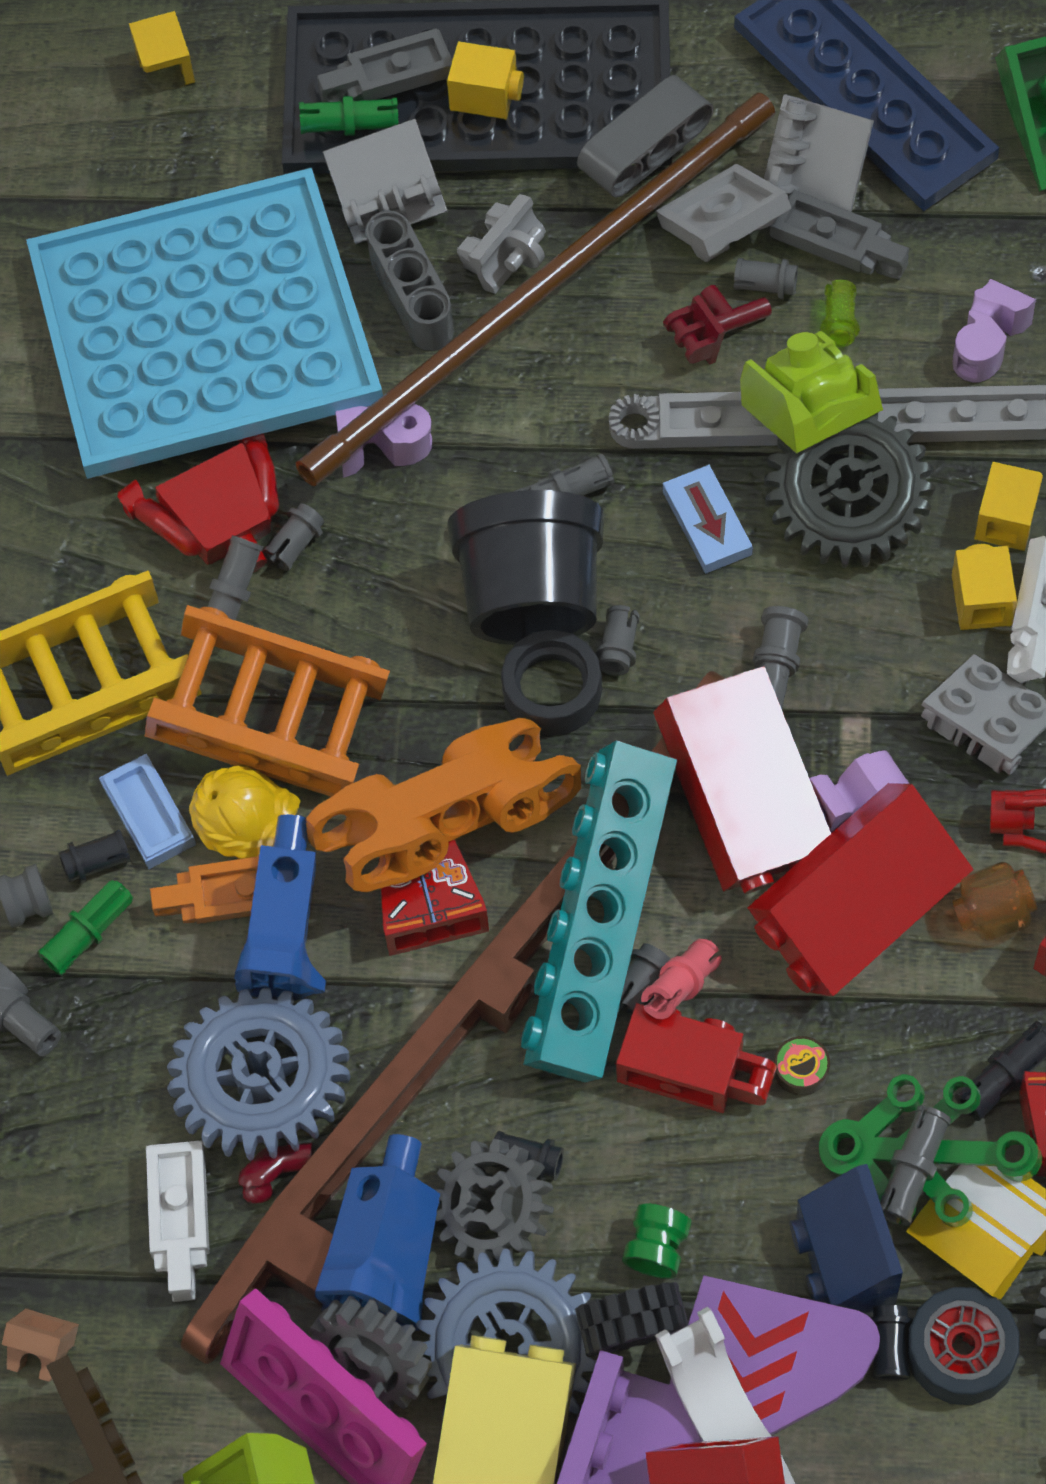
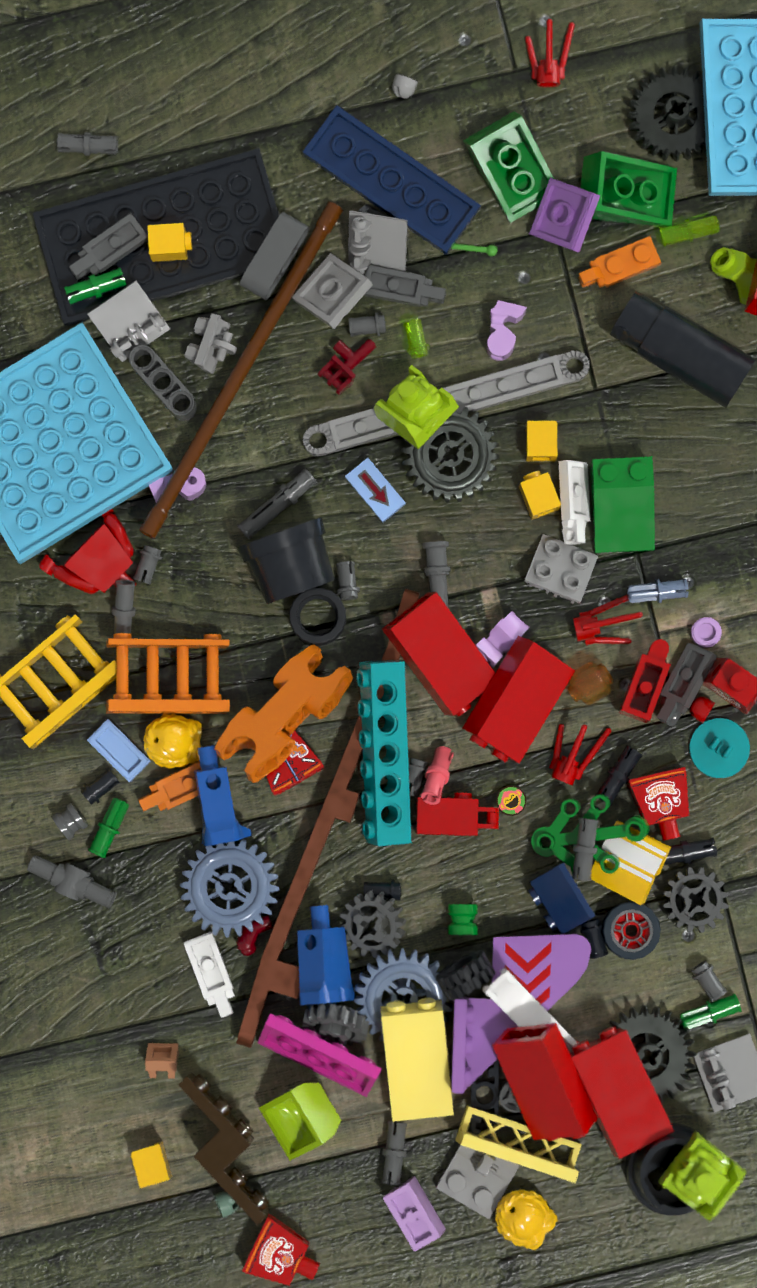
camera: 15 degrees left, 20 degrees up
none -> bright green hinge [451,244,498,257]
none -> red plant [549,724,611,786]

